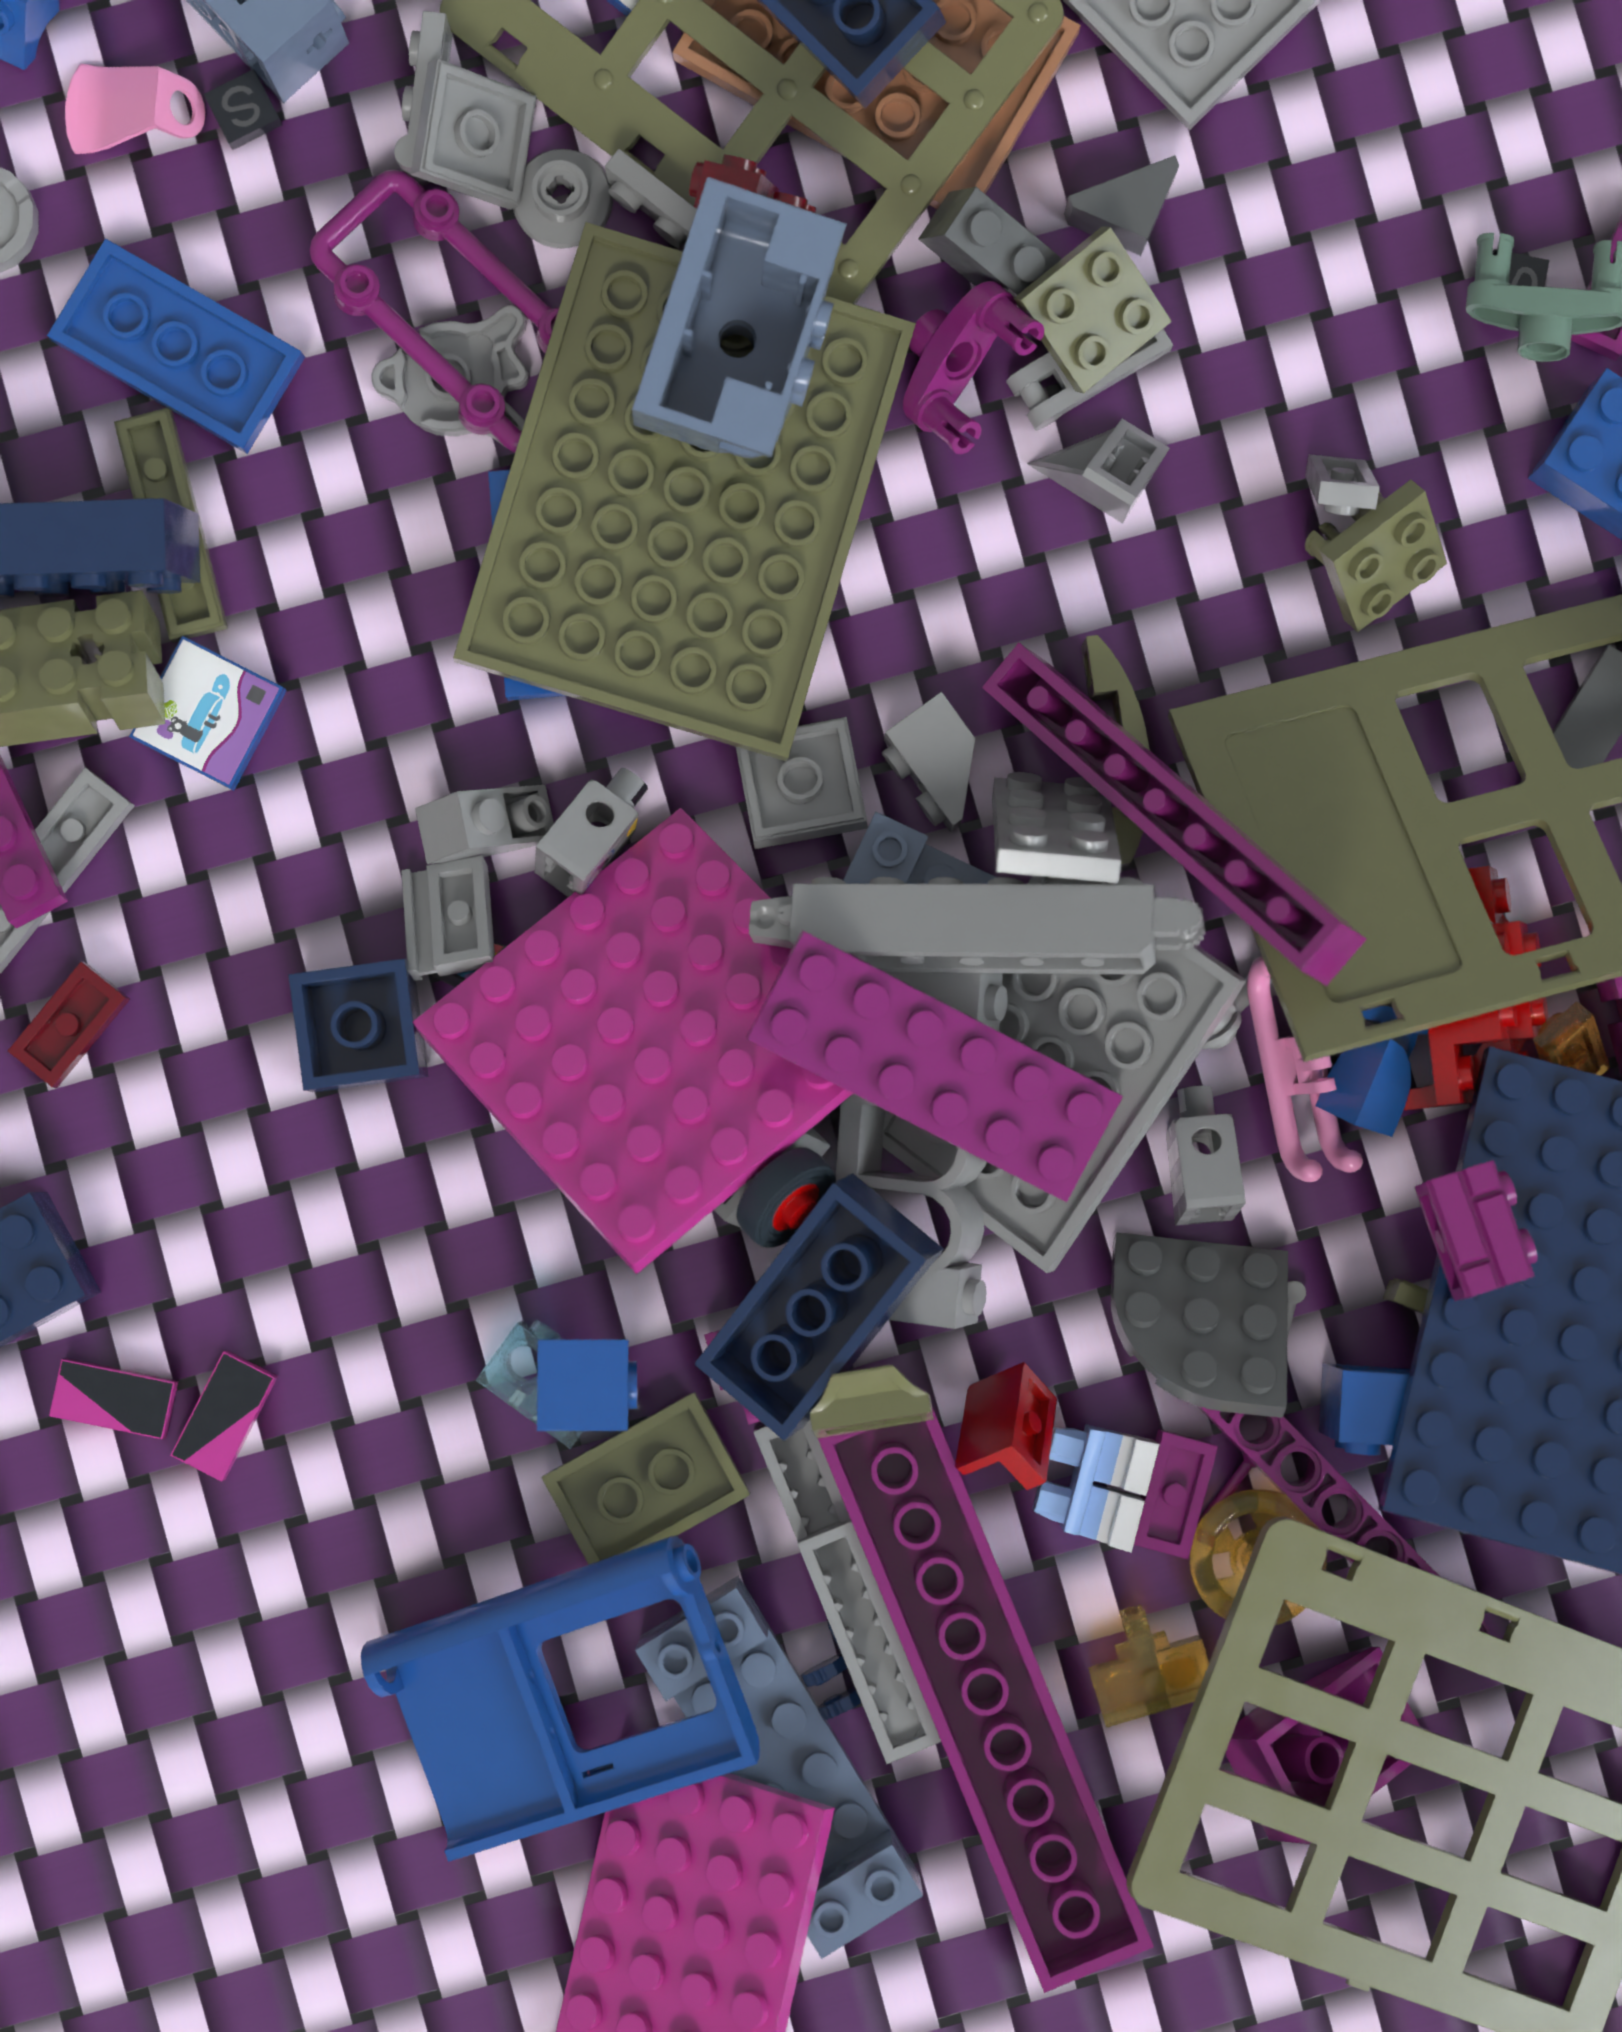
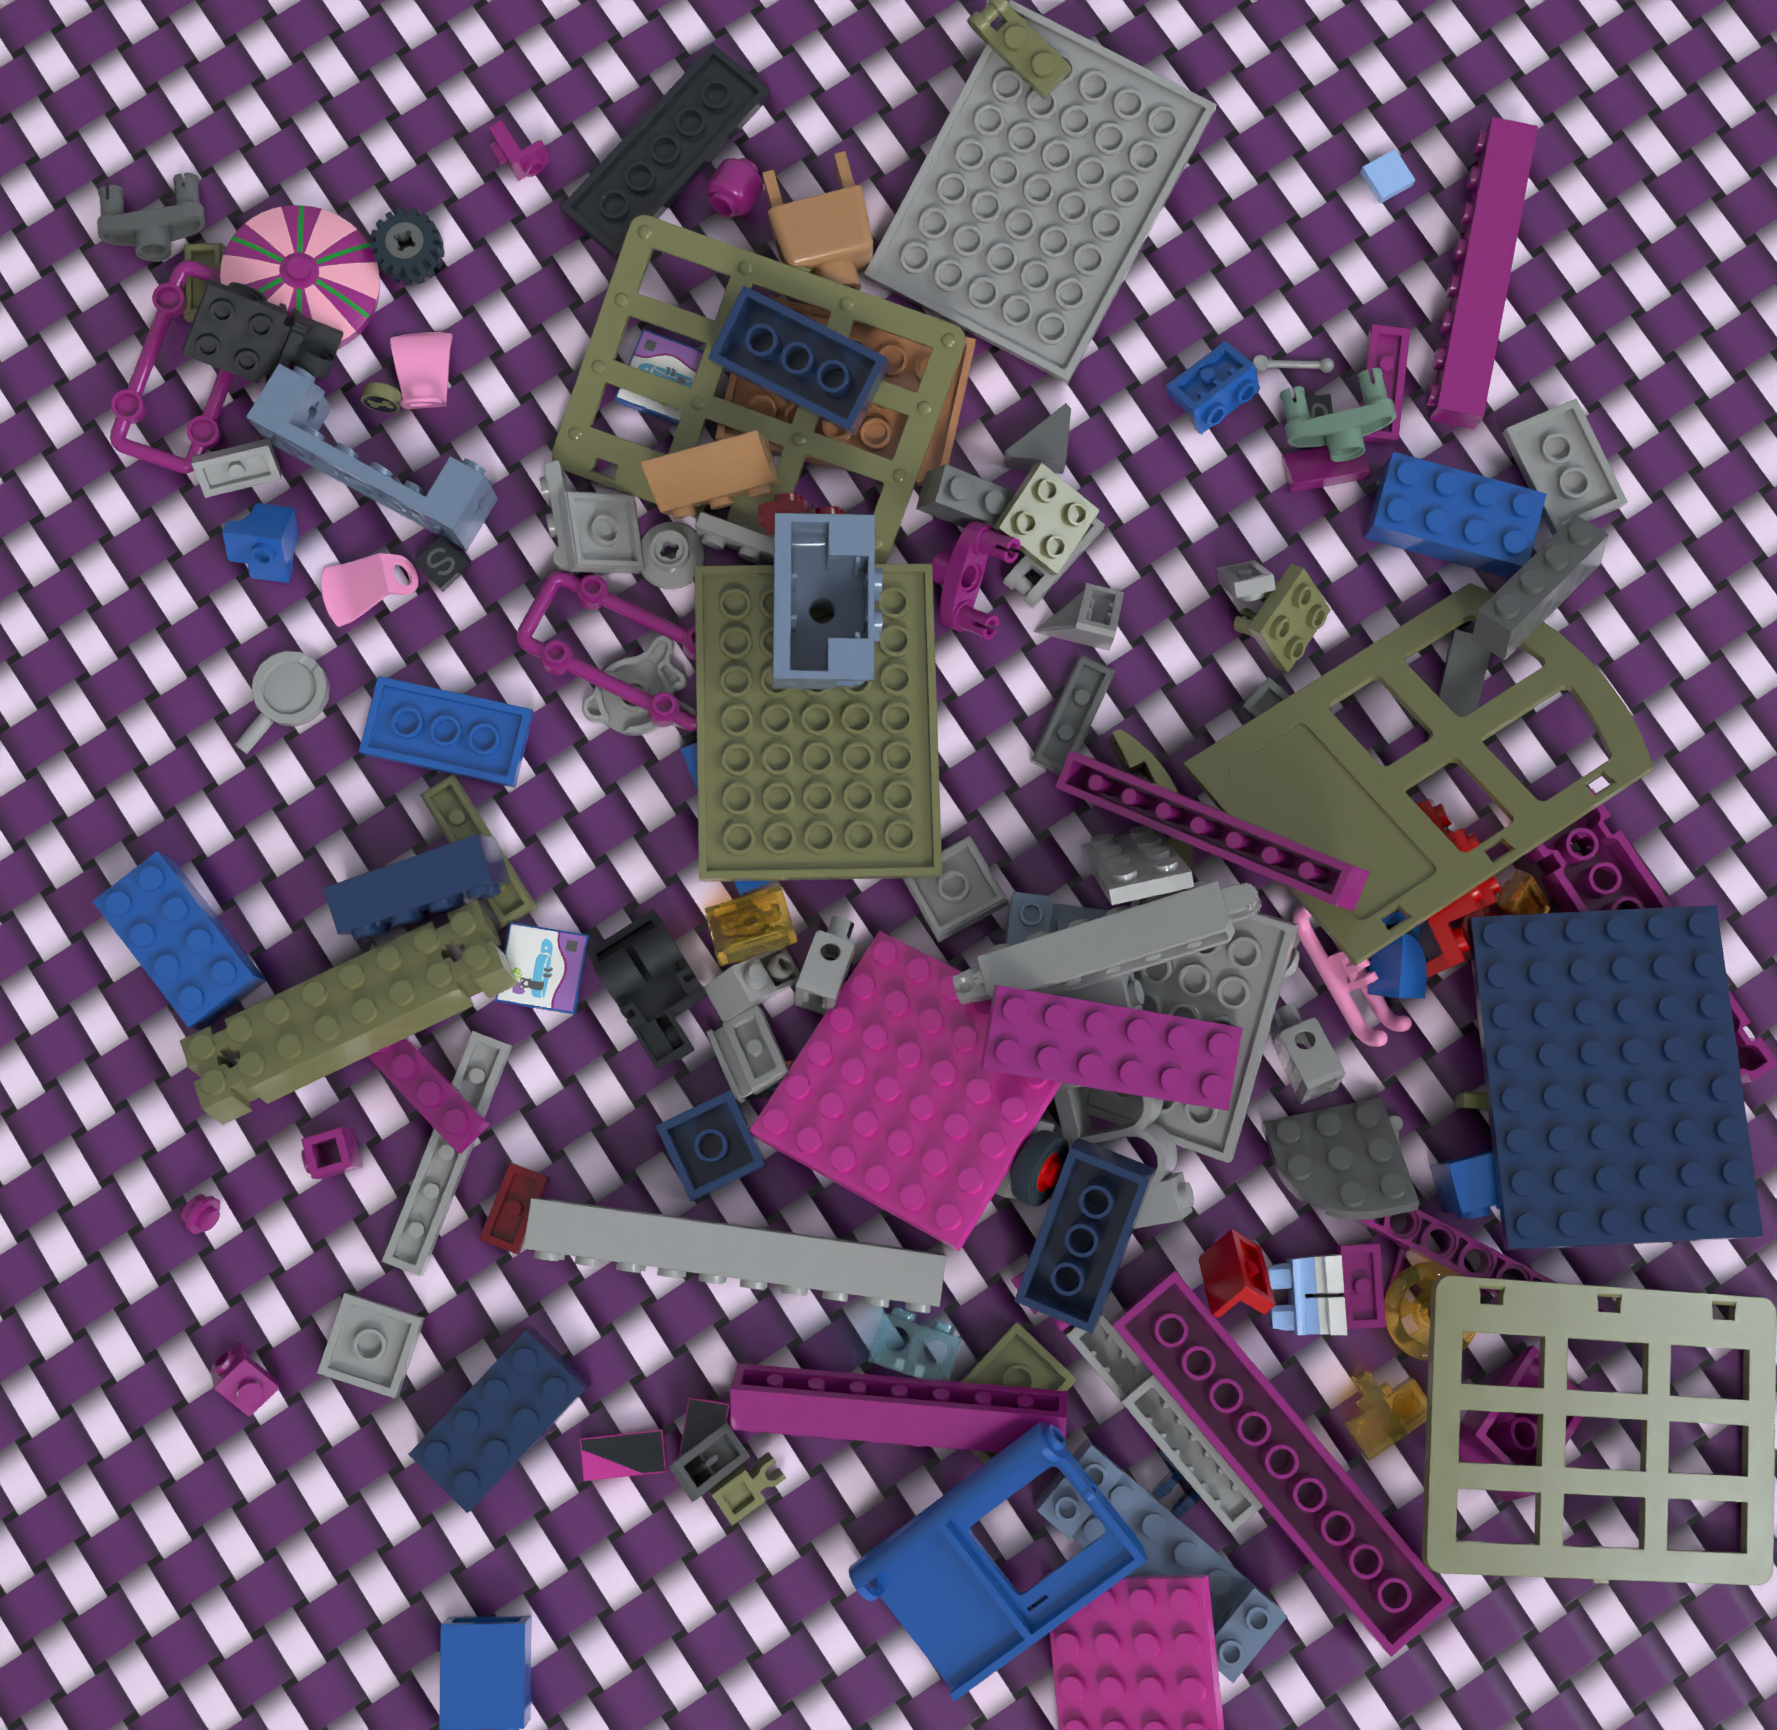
camera: 15 degrees left, 5 degrees down
blue head [537,1340,637,1431] -> none
olive slope [810,1365,934,1438] -> none
light grey slope [882,692,975,832] -> none
magenta brick [1415,1160,1537,1301] -> none
none -> light grey brick [523,1198,946,1313]
none -> black plate [586,909,708,1069]
none -> medium nougat slope [641,430,780,520]
none -> dark grey slope [668,1423,750,1502]
none -> clear yellow plate [704,885,798,966]
none -> olive plate [708,1452,786,1526]
none -> magenta brick [730,1363,1068,1454]
none -> dark grey tile [1031,654,1116,775]
none -> blue bracket [1165,341,1260,434]
none -> dark grey plate [1241,677,1290,719]
none -> light grey hinge [1253,355,1334,373]
none -> magenta slope [1281,446,1370,493]

